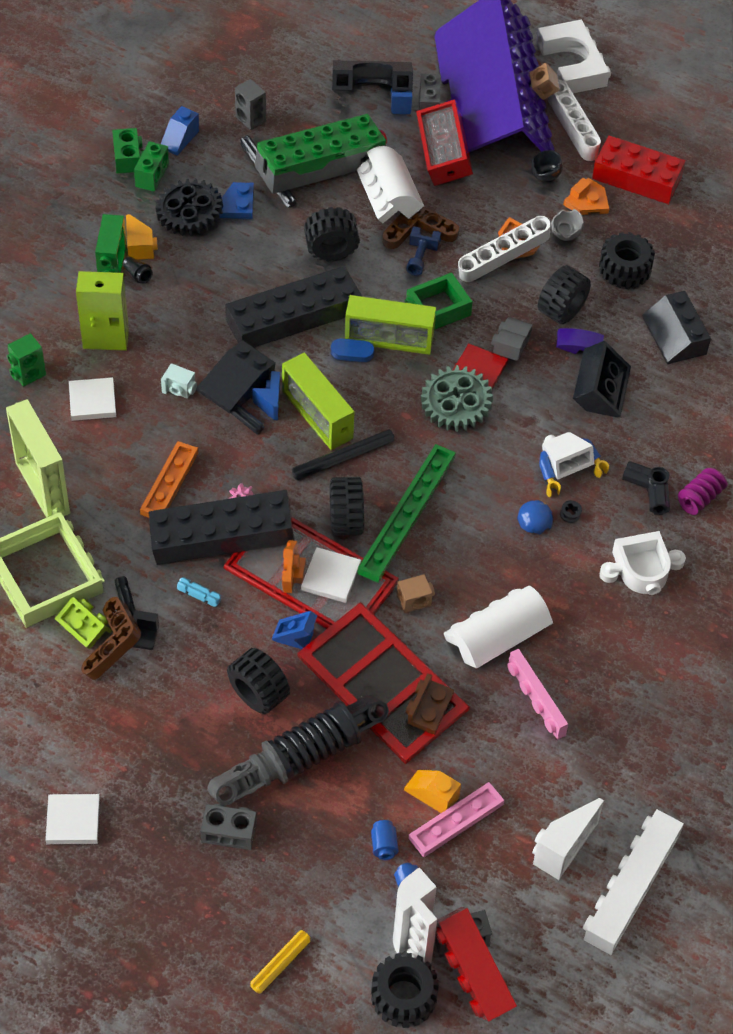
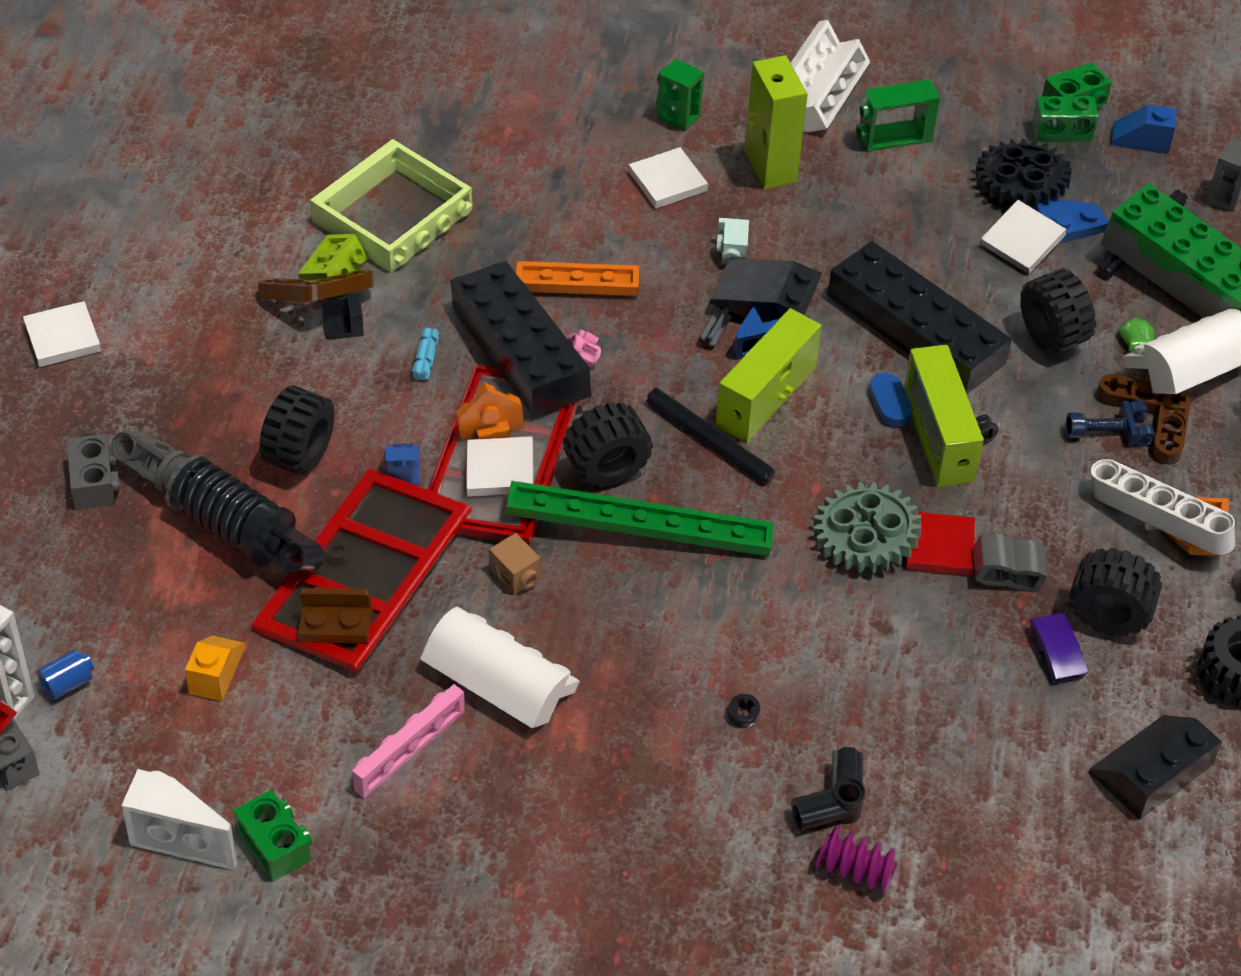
camera: 70 degrees right, 5 degrees down
yellowish green window [6,399,70,518] -> none
black axle [115,576,136,616] -> none
black cone [123,257,153,284] -> none
light orange slope [126,214,158,260] -> none
blue brick [371,820,399,860] -> none
green window [405,272,473,330] -> none
bright pink plate [409,782,504,857] -> none
blue hair [517,500,553,534] -> none
white torso [539,432,609,498] -> none
black slope [573,341,631,417] -> none
white brick [583,809,684,955] -> none
white piece [600,531,686,595] -> none
none -> green brick [233,789,313,882]
none -> white brick [791,20,870,132]
none -> white tile [981,200,1066,274]
none -> bright green animal [1119,317,1155,352]

